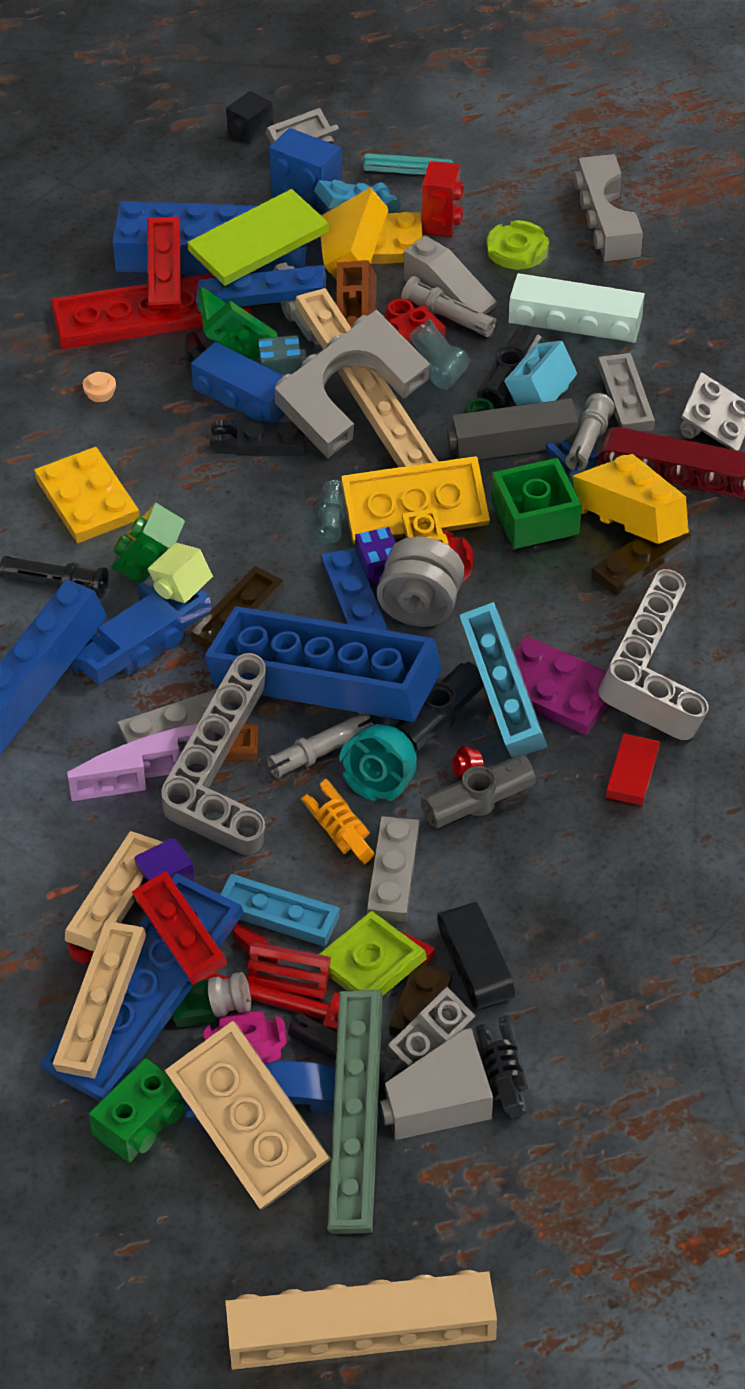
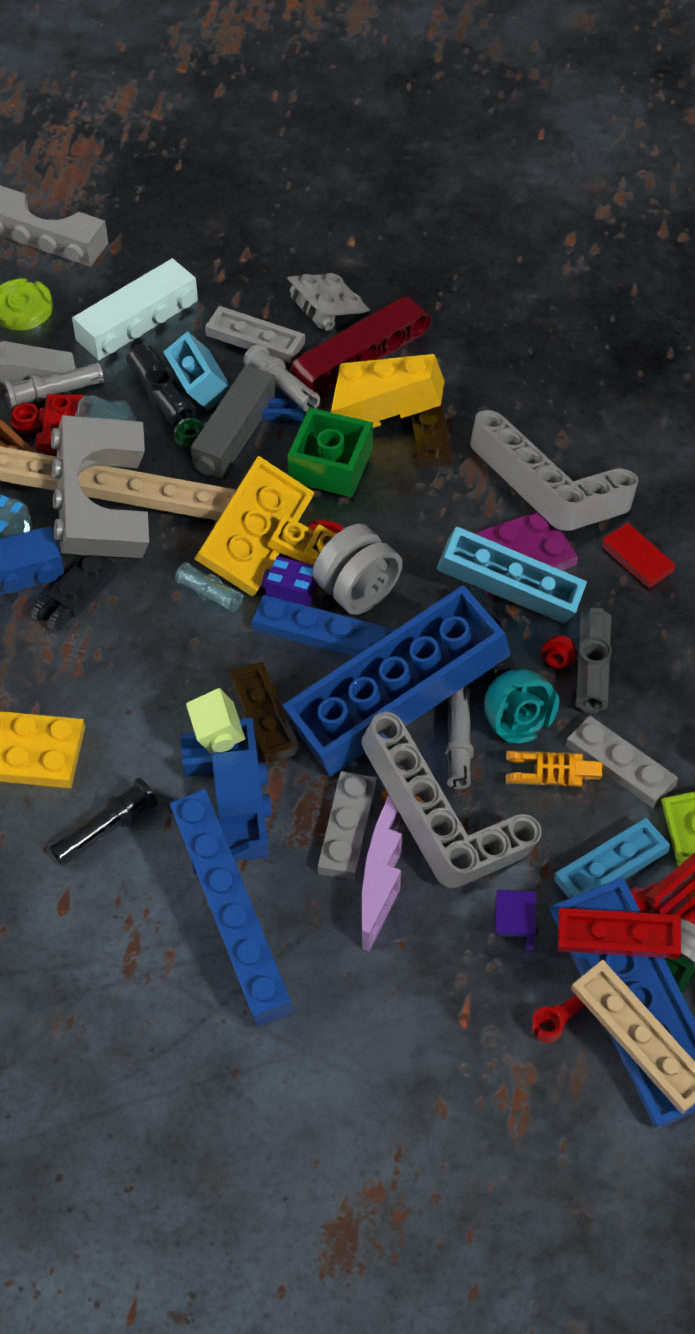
camera: 55 degrees left, 5 degrees up
tan plate [65,831,163,951] -> none
green brick [111,502,185,584] -> none

